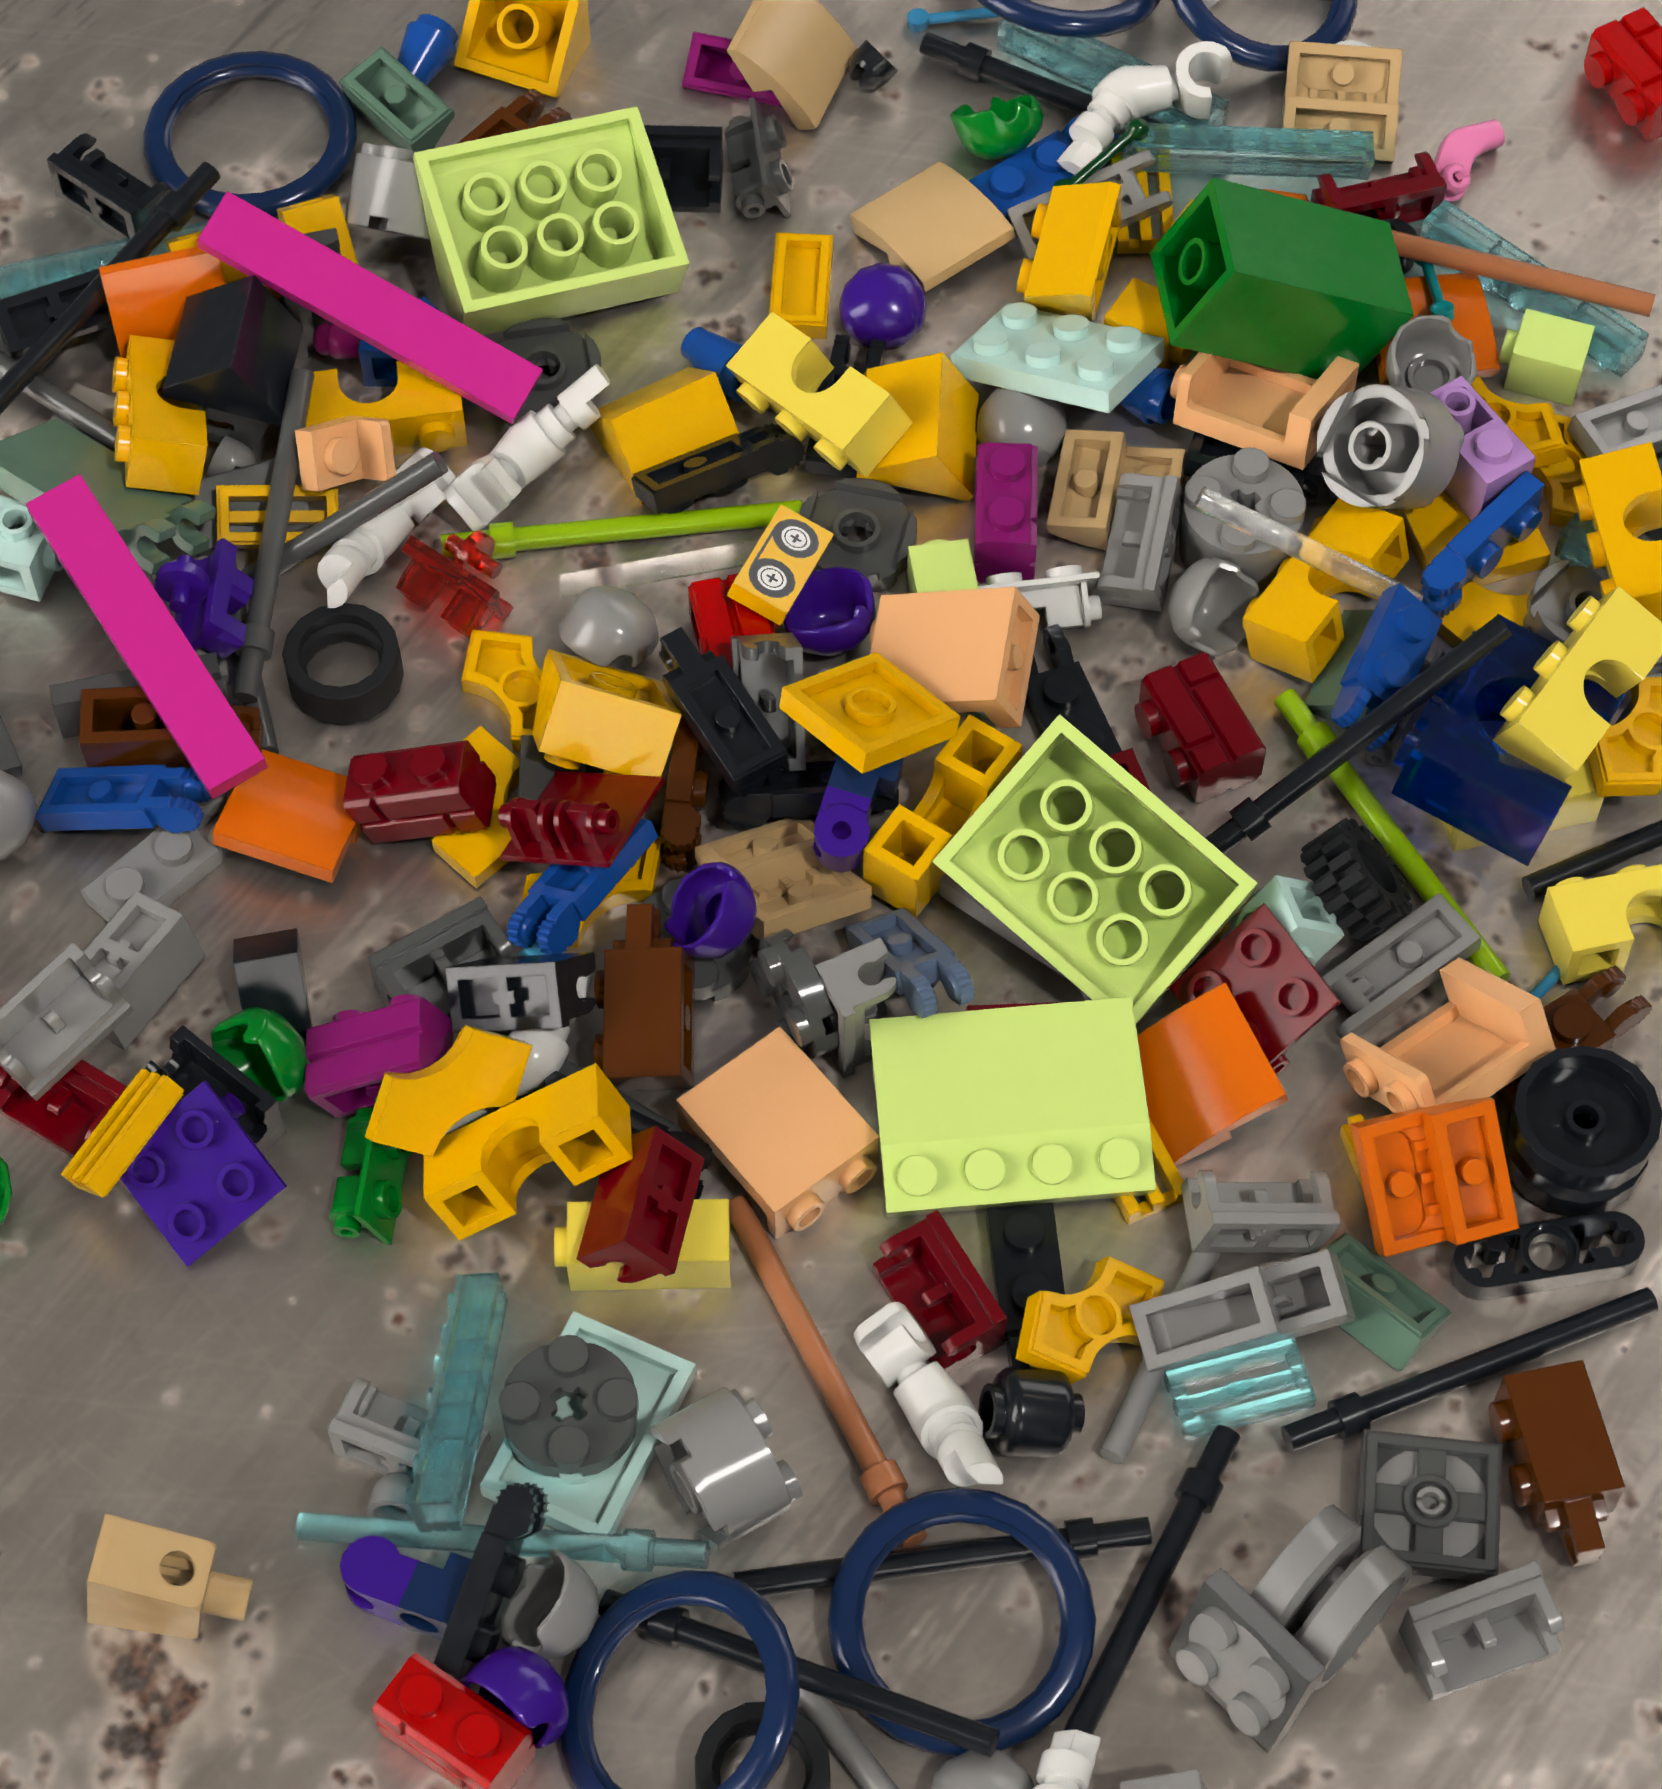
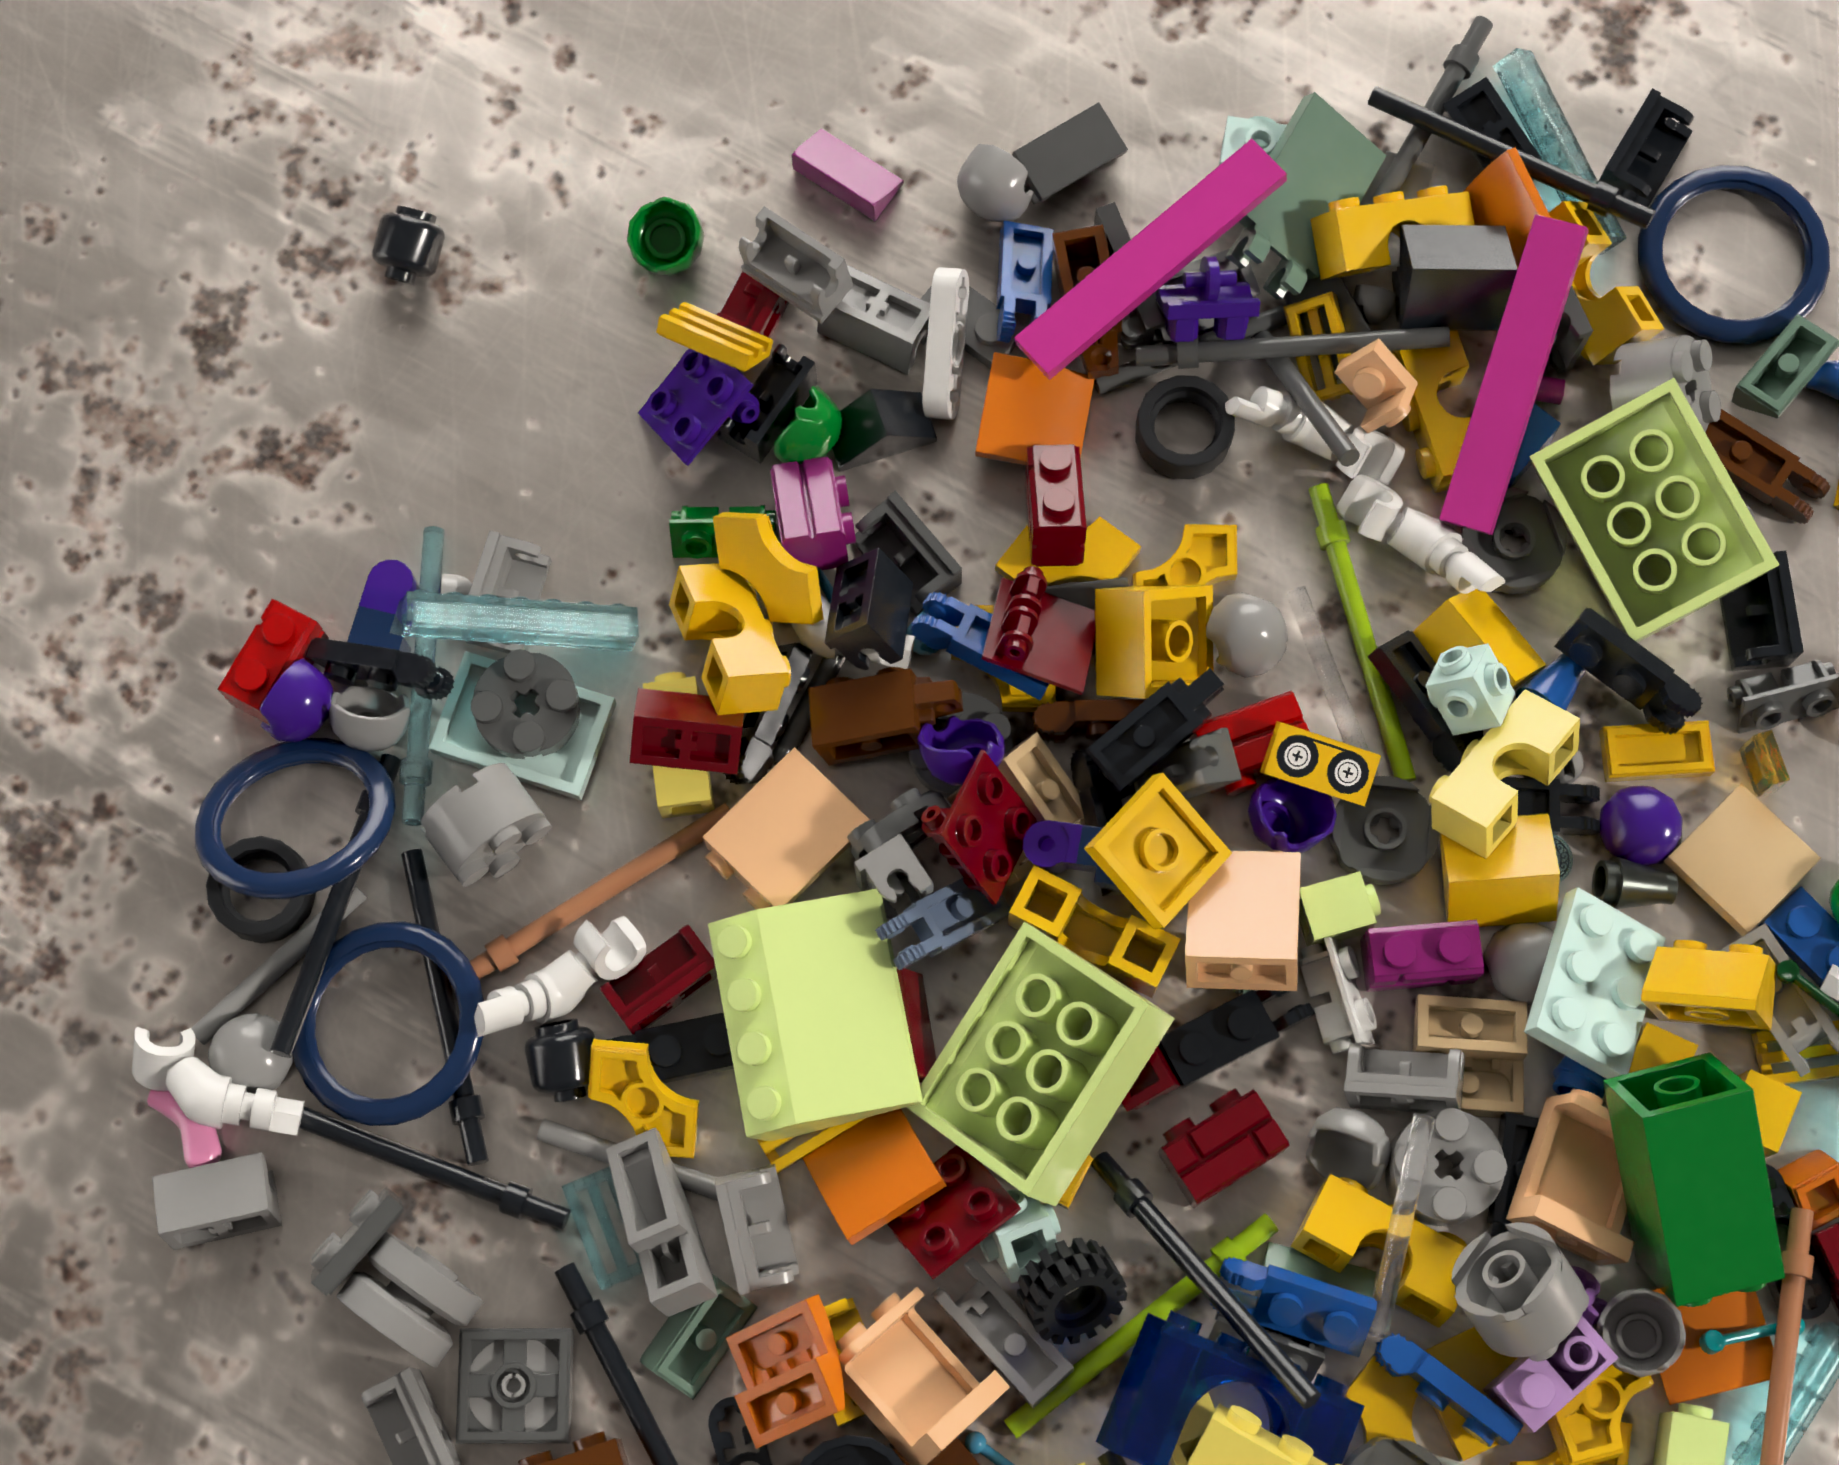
camera: 85 degrees right, 15 degrees up
tan torso [87,1514,254,1639] -> none
clear red hips [395,530,514,639] -> none
none -> dark red hinge [921,750,1037,905]
none -> white beam [922,267,969,420]
none -> light aqua brick [1426,643,1515,736]
none -> black hinge [1554,607,1703,735]
none -> pearl dark grey cone [1592,856,1678,909]
none -> clear yellow tile [1739,730,1790,797]

